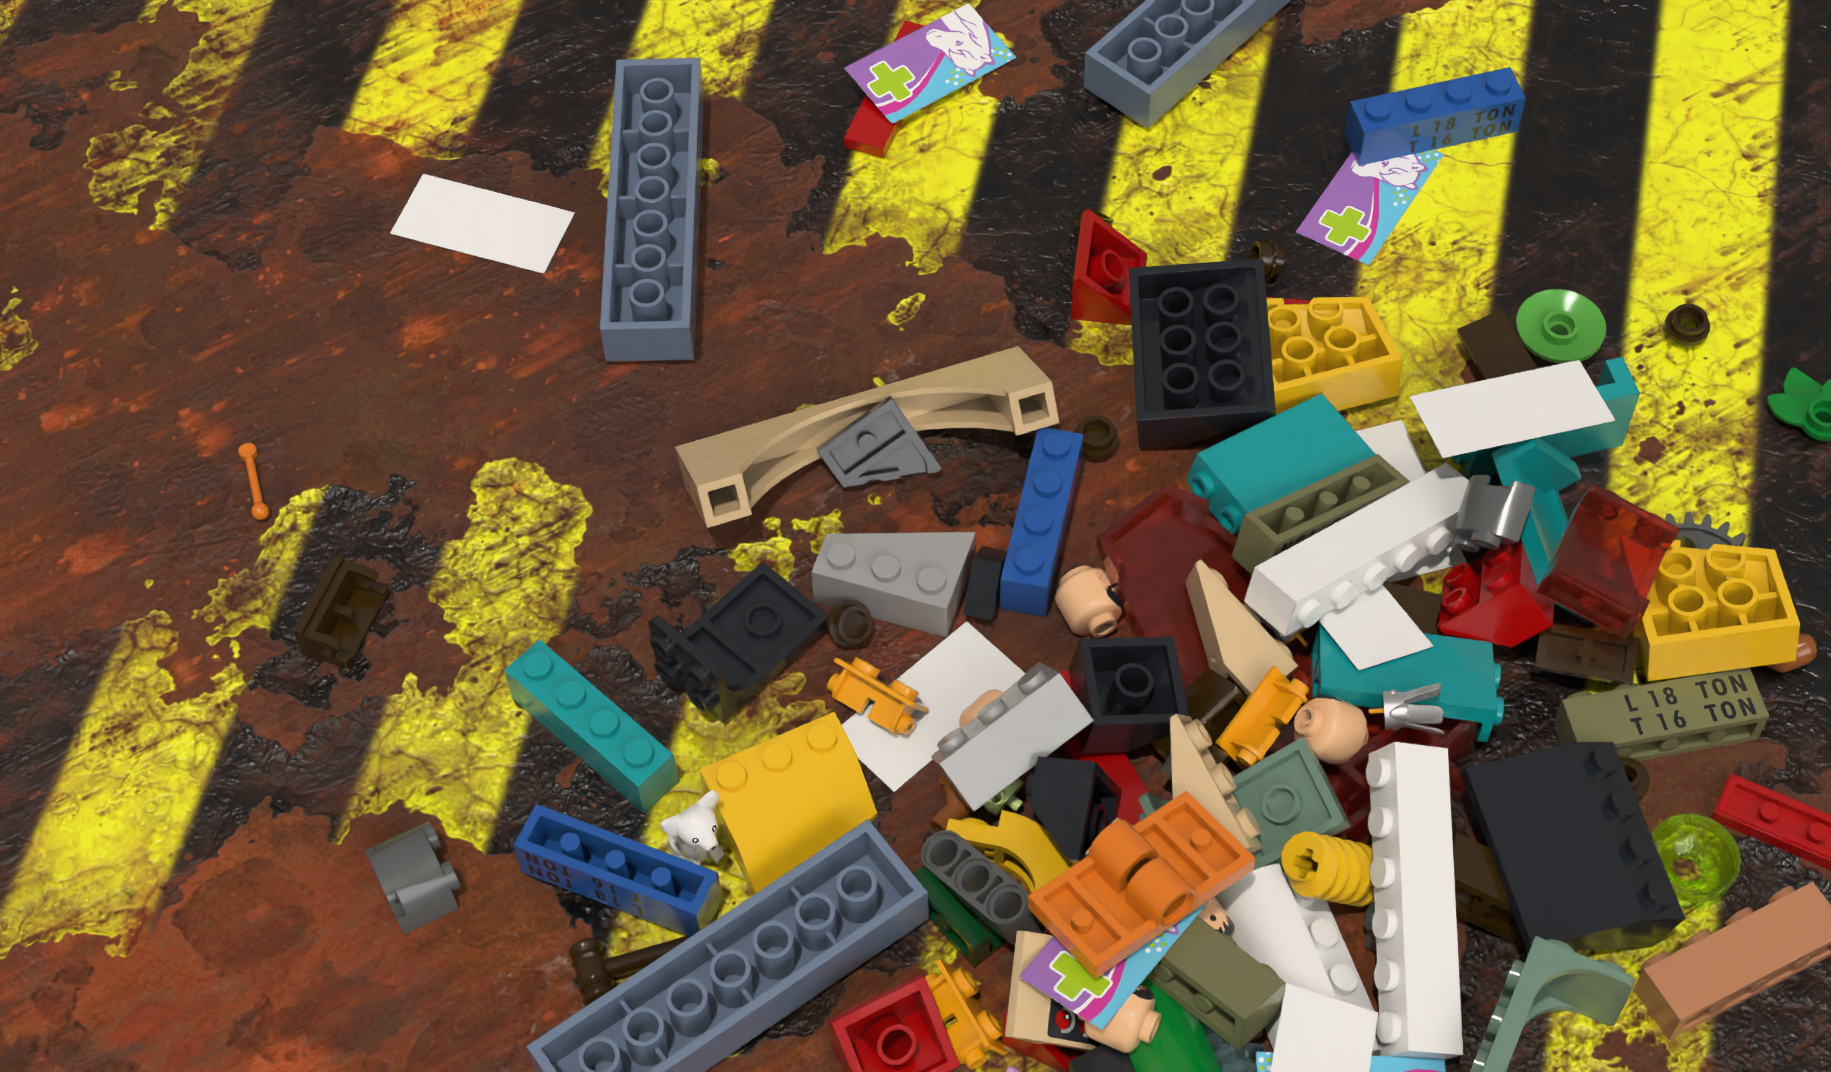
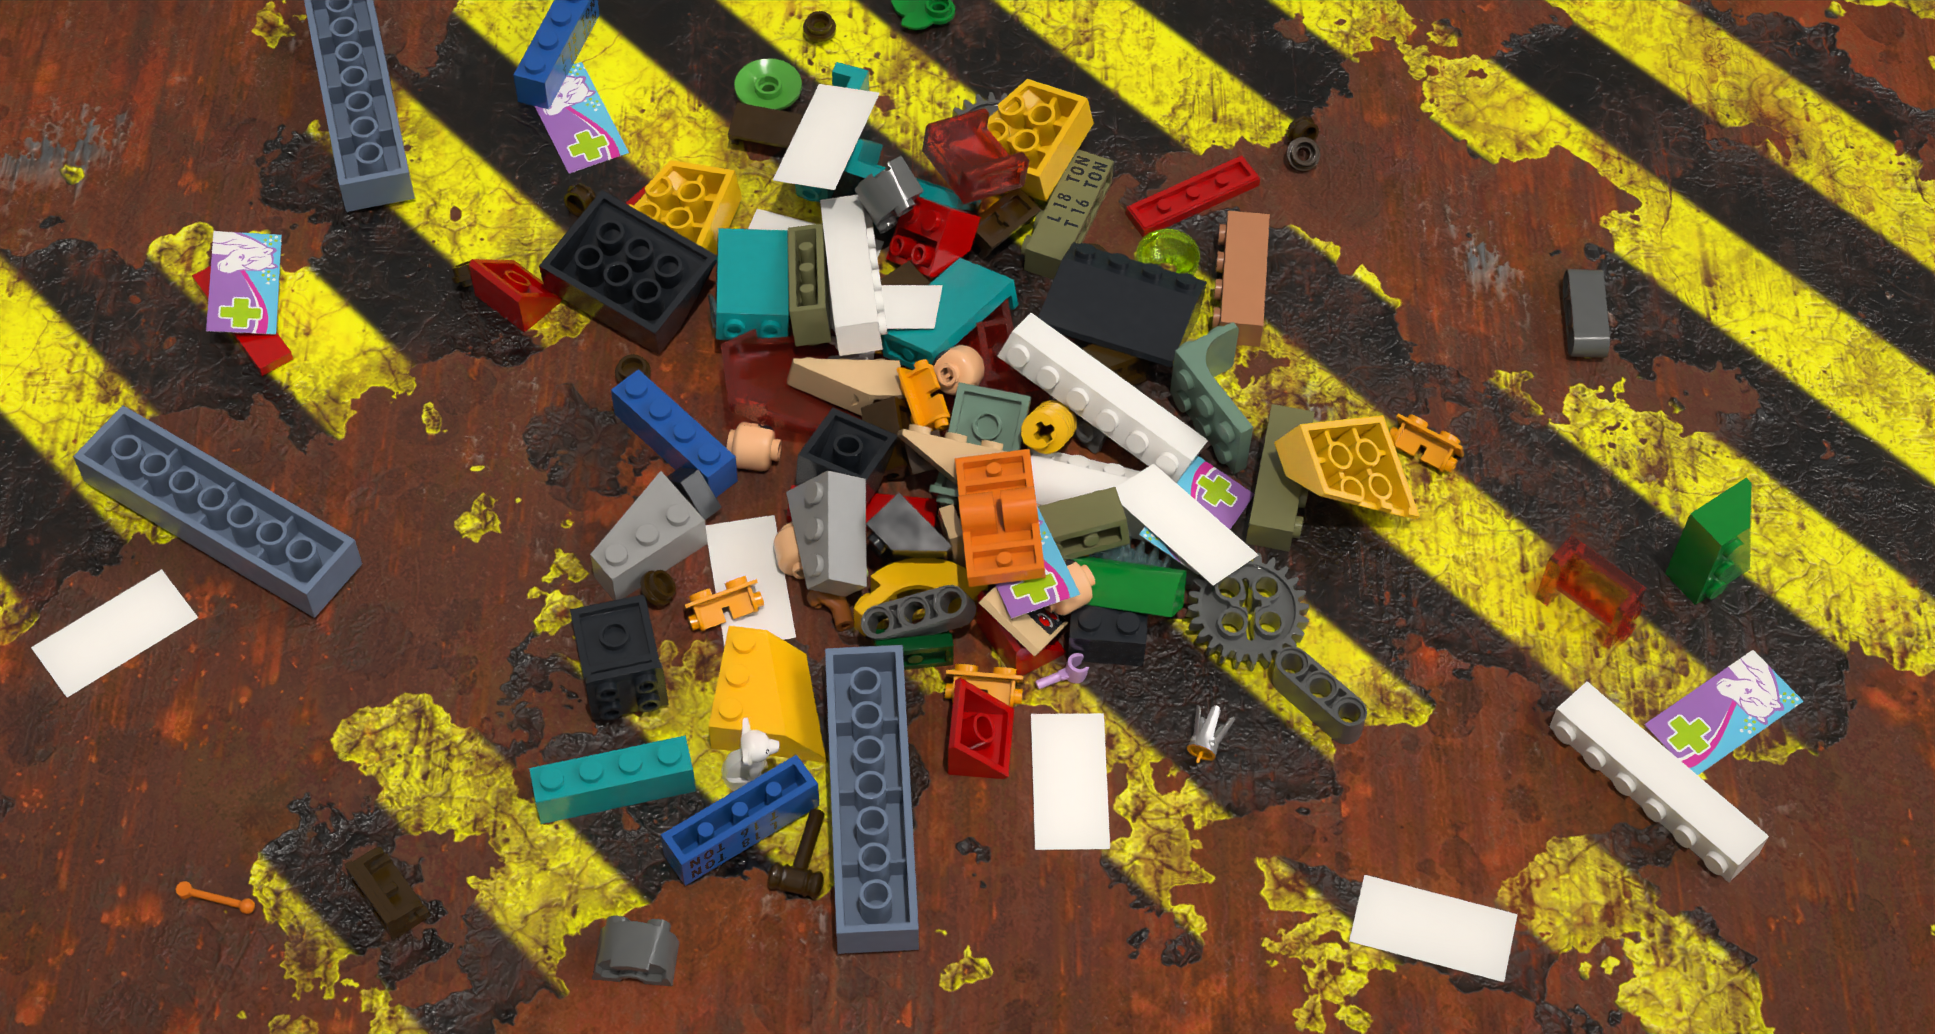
camera: 60 degrees left, 0 degrees up
tan arch [675,346,1060,528] -> none
wing [816,396,942,488] -> none
flat silver piece [1368,683,1445,735] -> none

